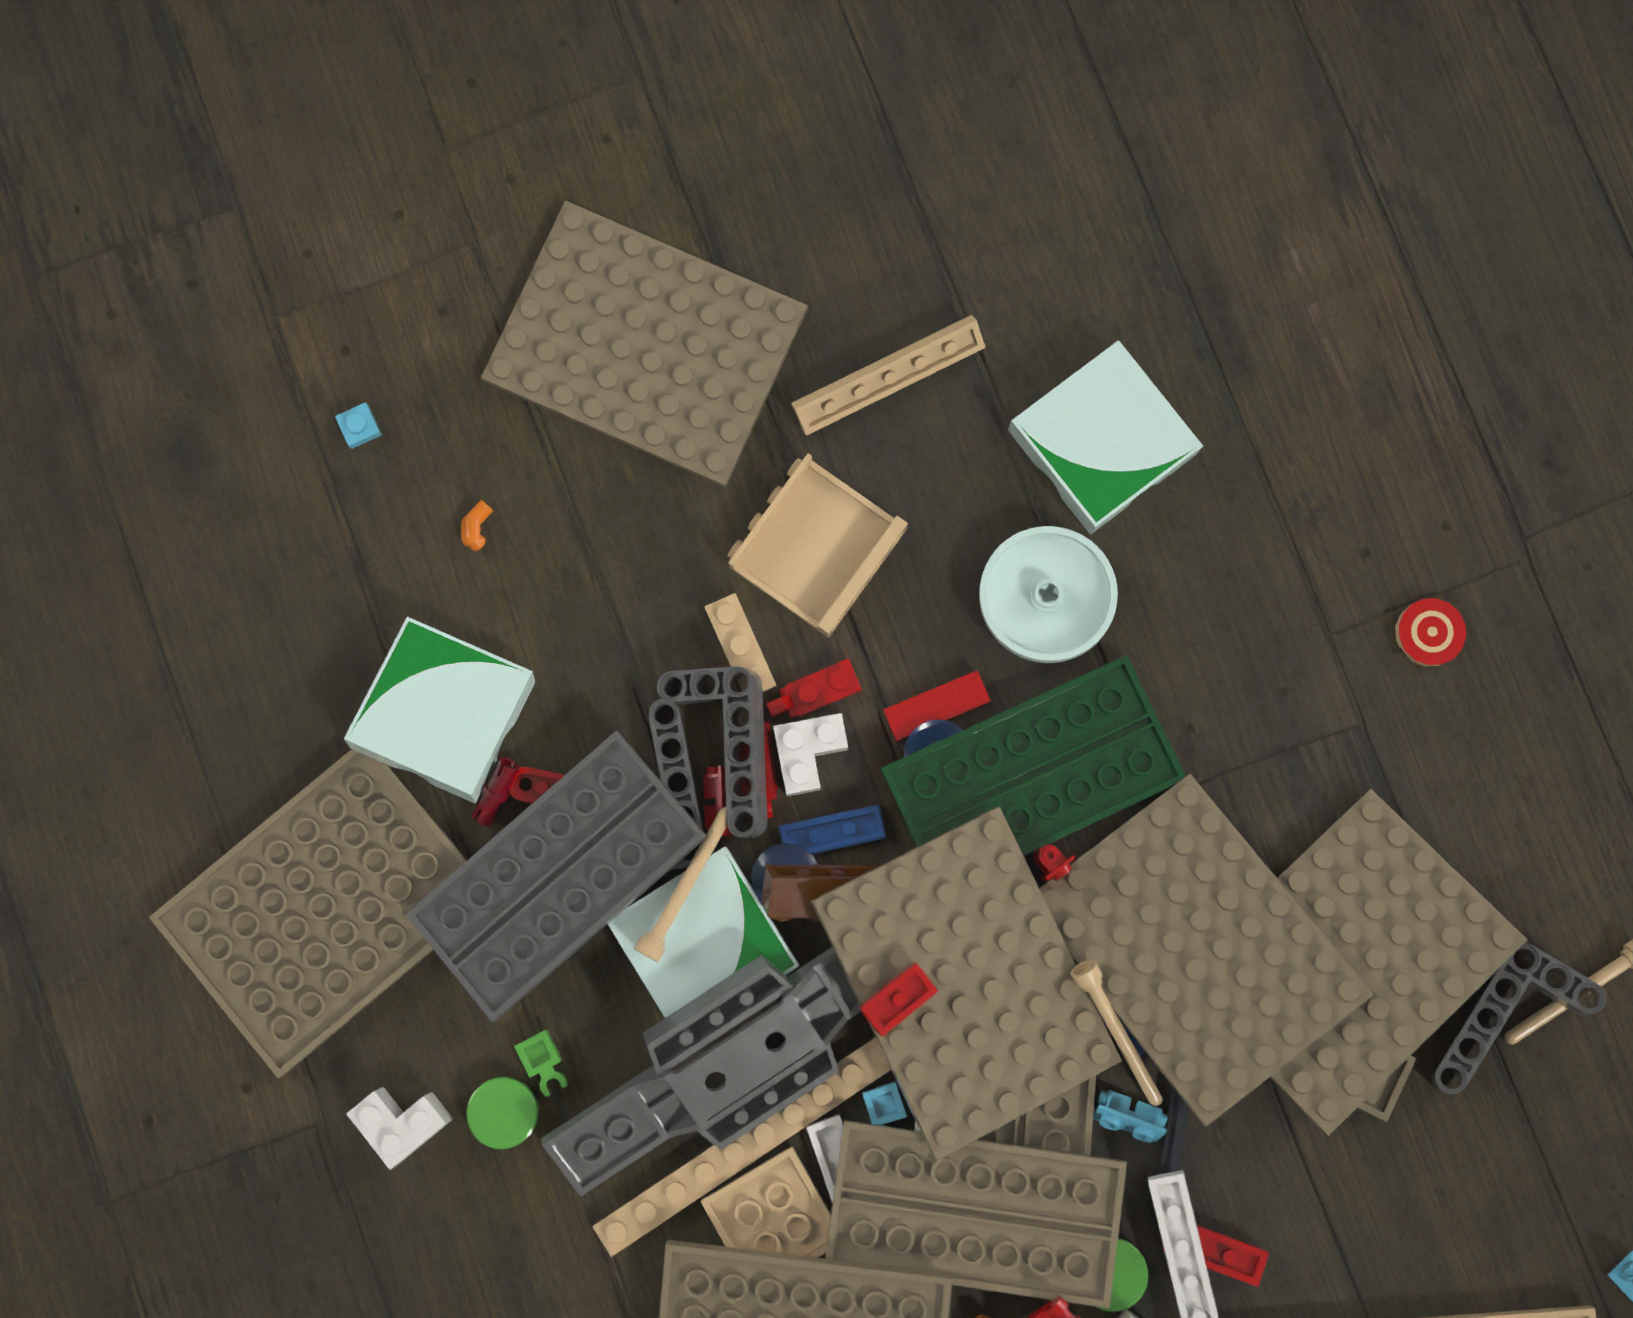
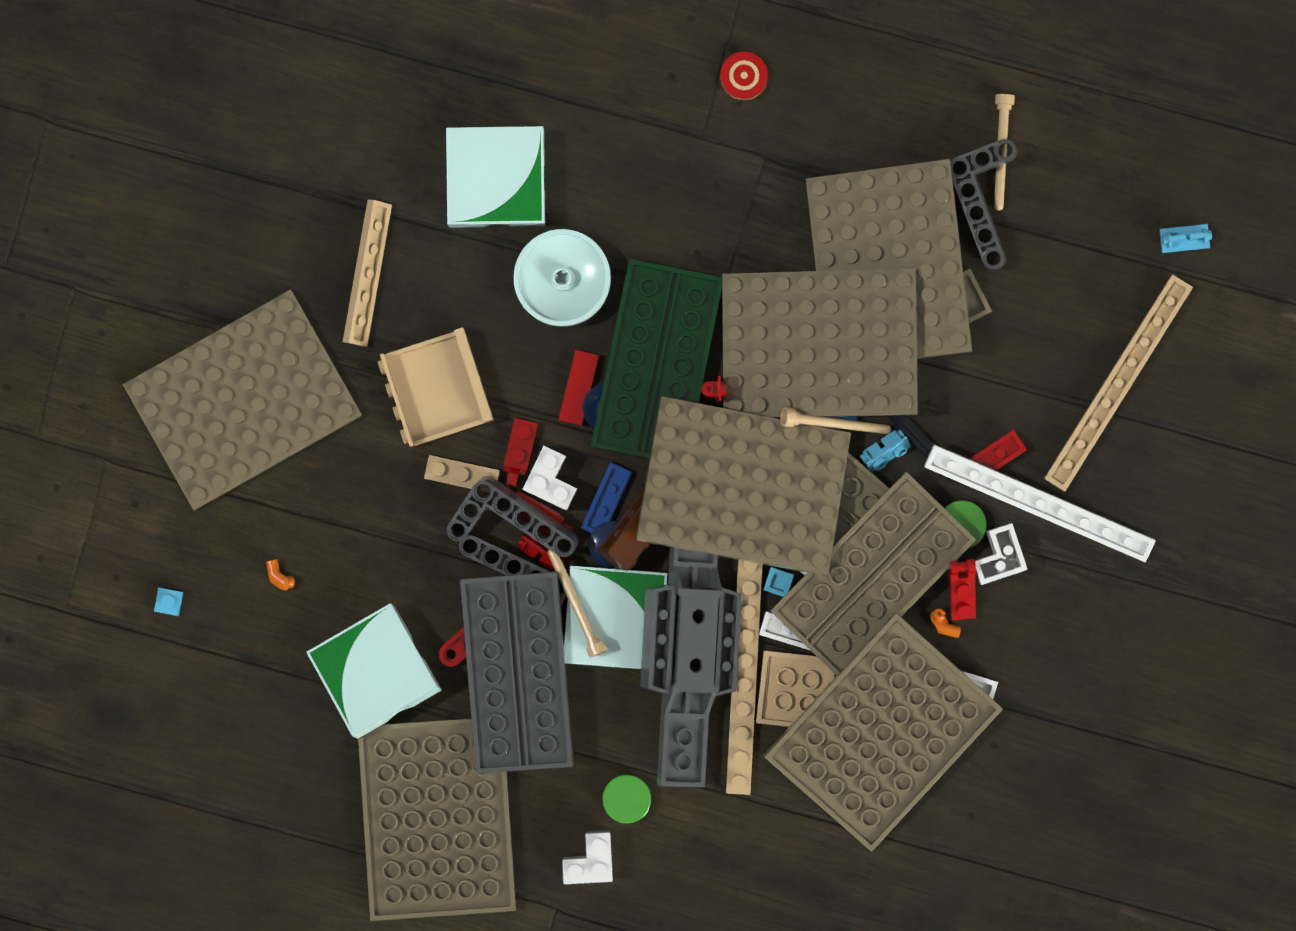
camera: 55 degrees left, 5 degrees up
dark red pin [471,757,520,826] -> none
bright green plate [514,1029,568,1097] -> none
red plate [858,962,939,1037] -> none

